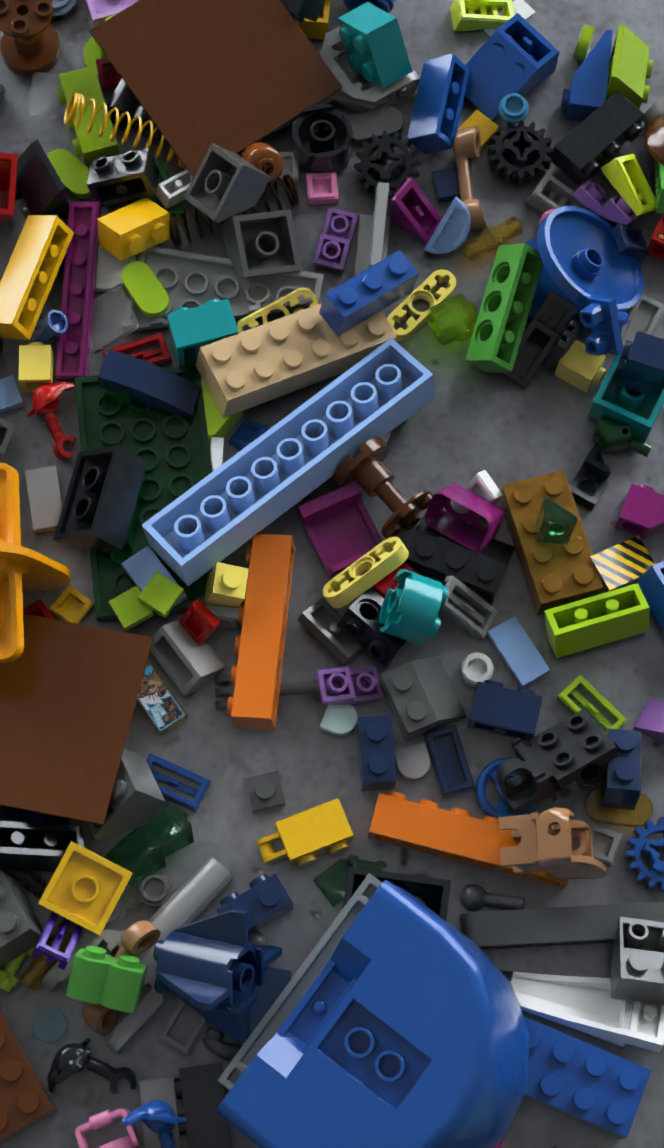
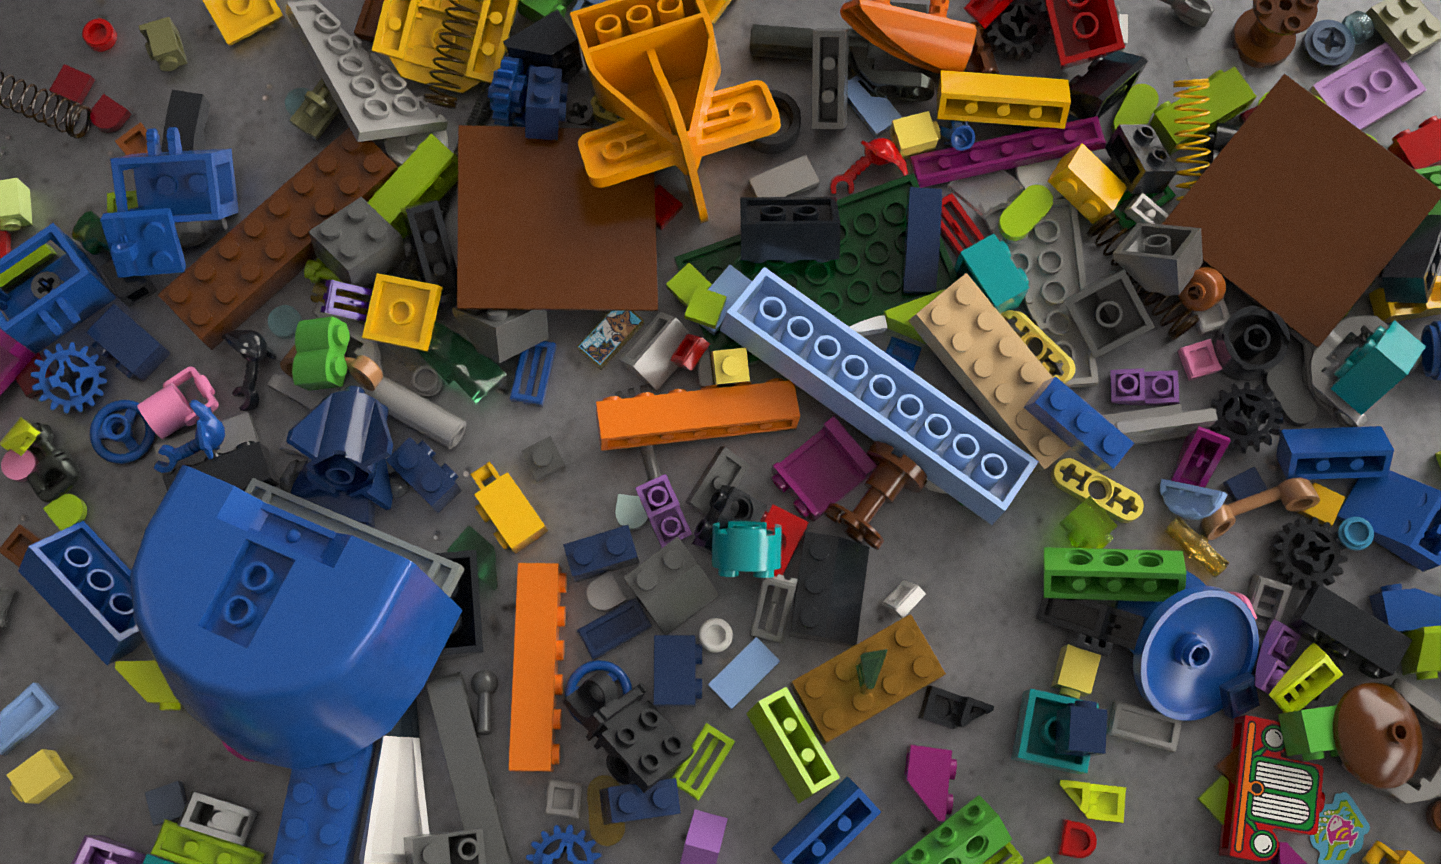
camera: 80 degrees right, 5 degrees up
yellow tile [49,584,95,624] -> none
light yellow beam [322,537,409,608] -> none
magenta piece [424,482,506,553] -> none
medium nougat piece [498,807,606,879] -> none
blue hips [579,294,629,356] -> none
sticker [590,535,655,591] -> none
dark green piece [591,415,652,457] -> none

